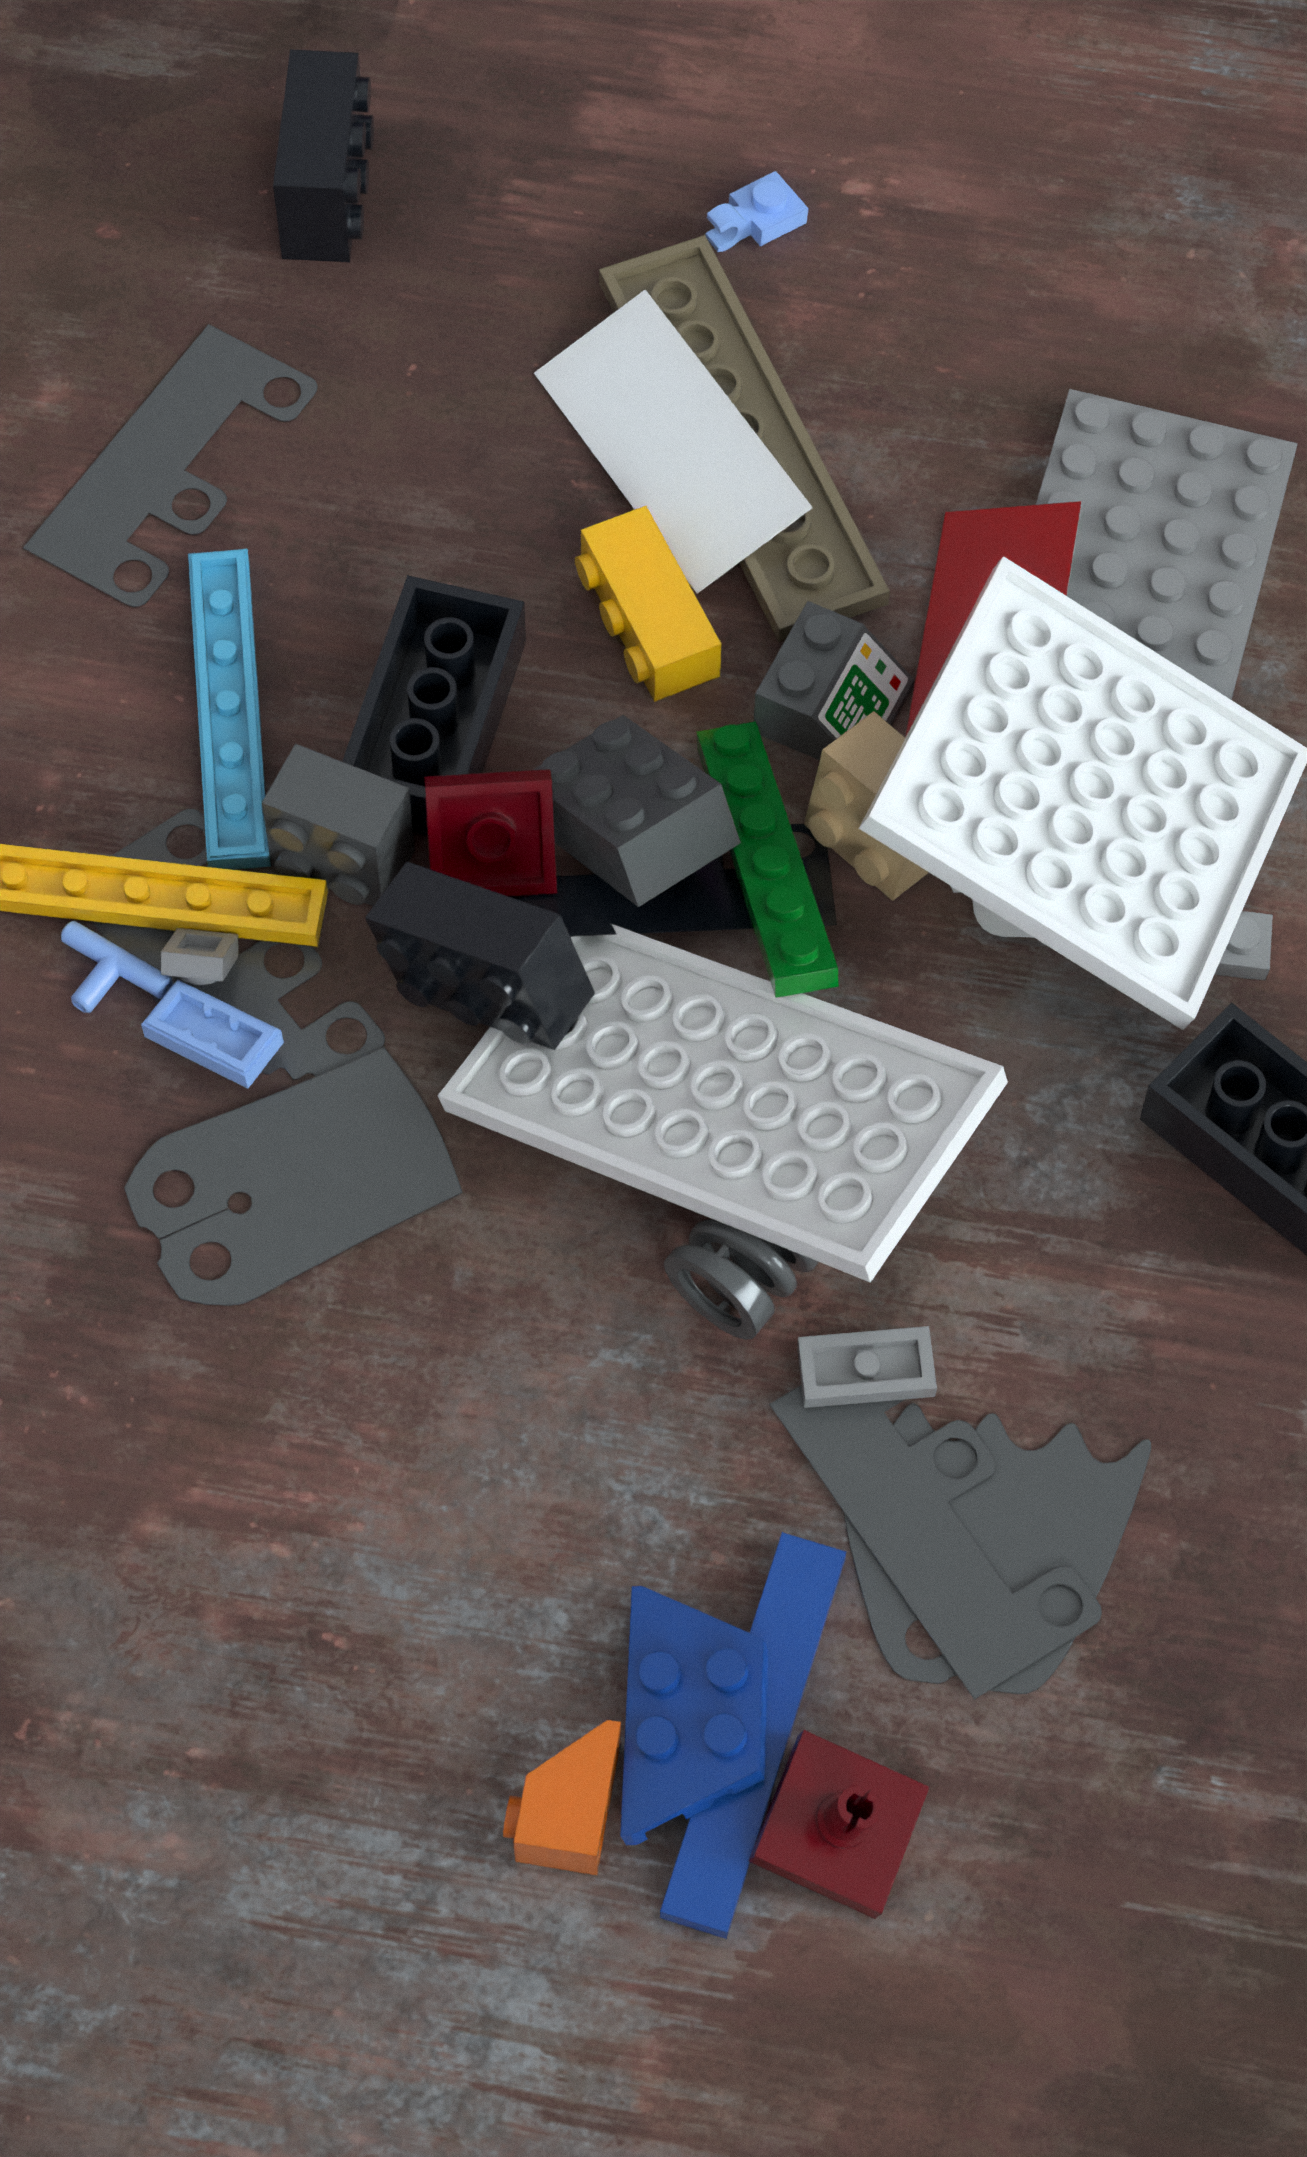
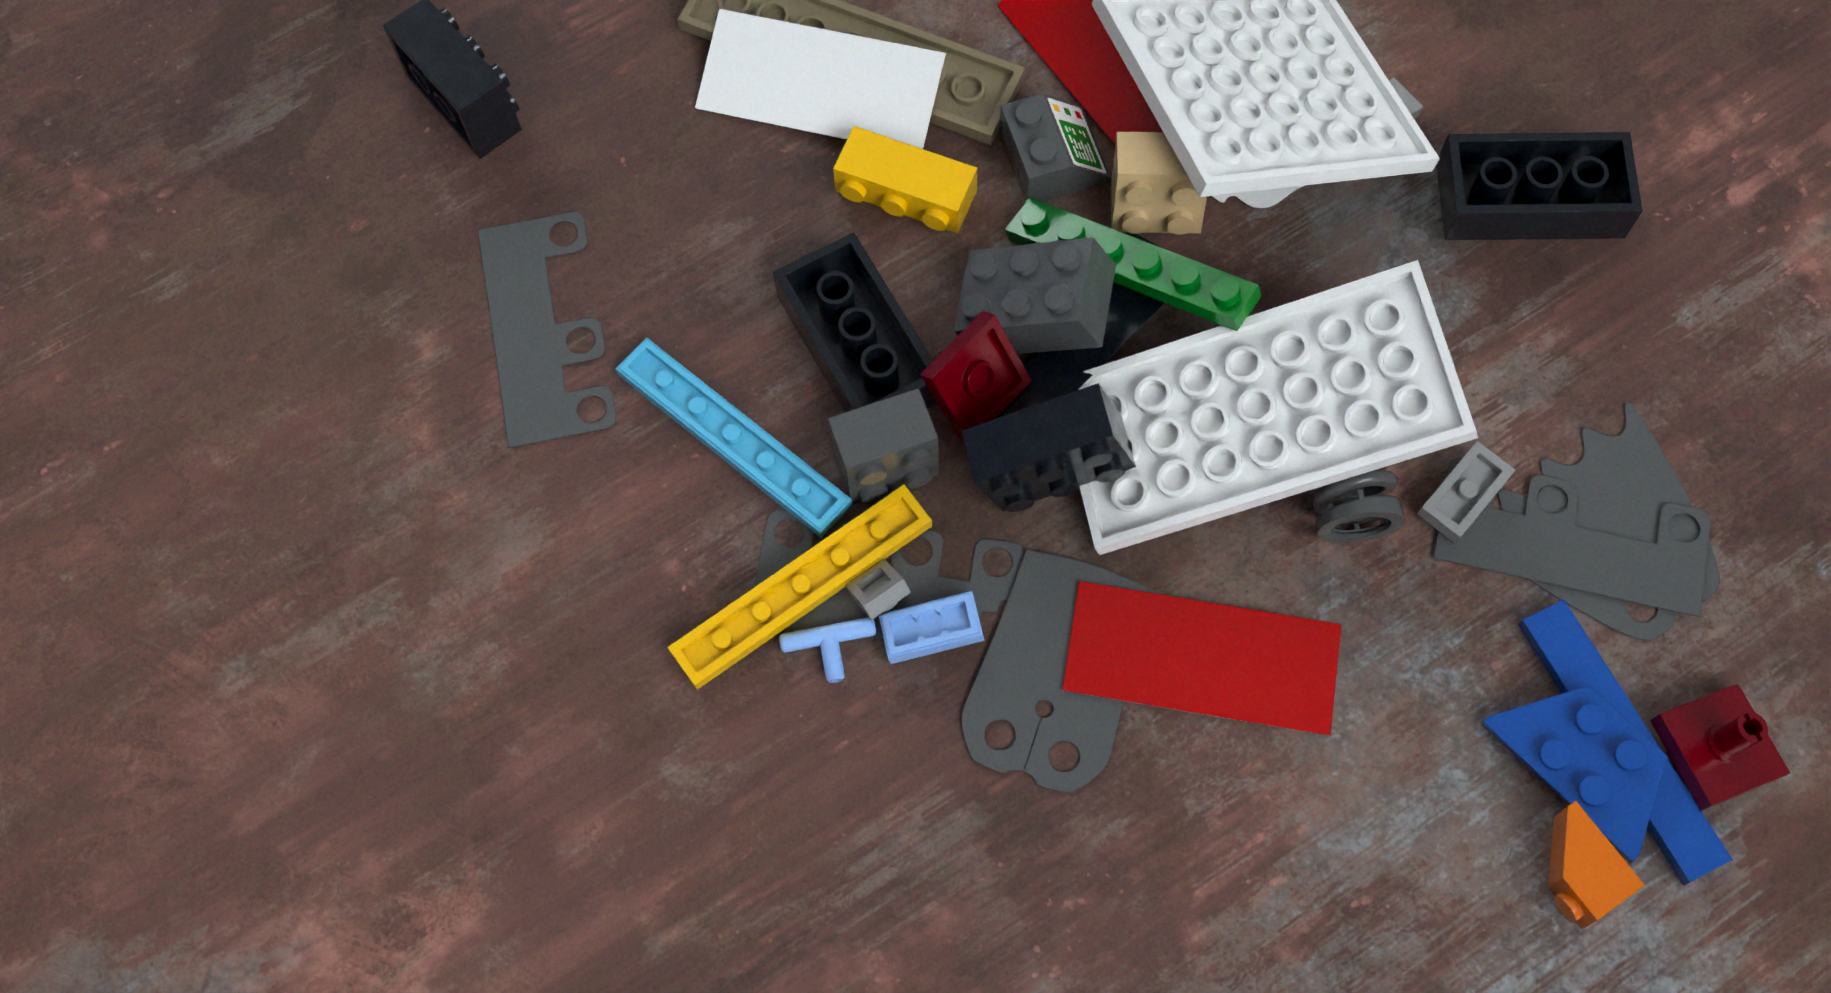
camera: 40 degrees left, 5 degrees up
none -> red sticker [1062,581,1342,736]

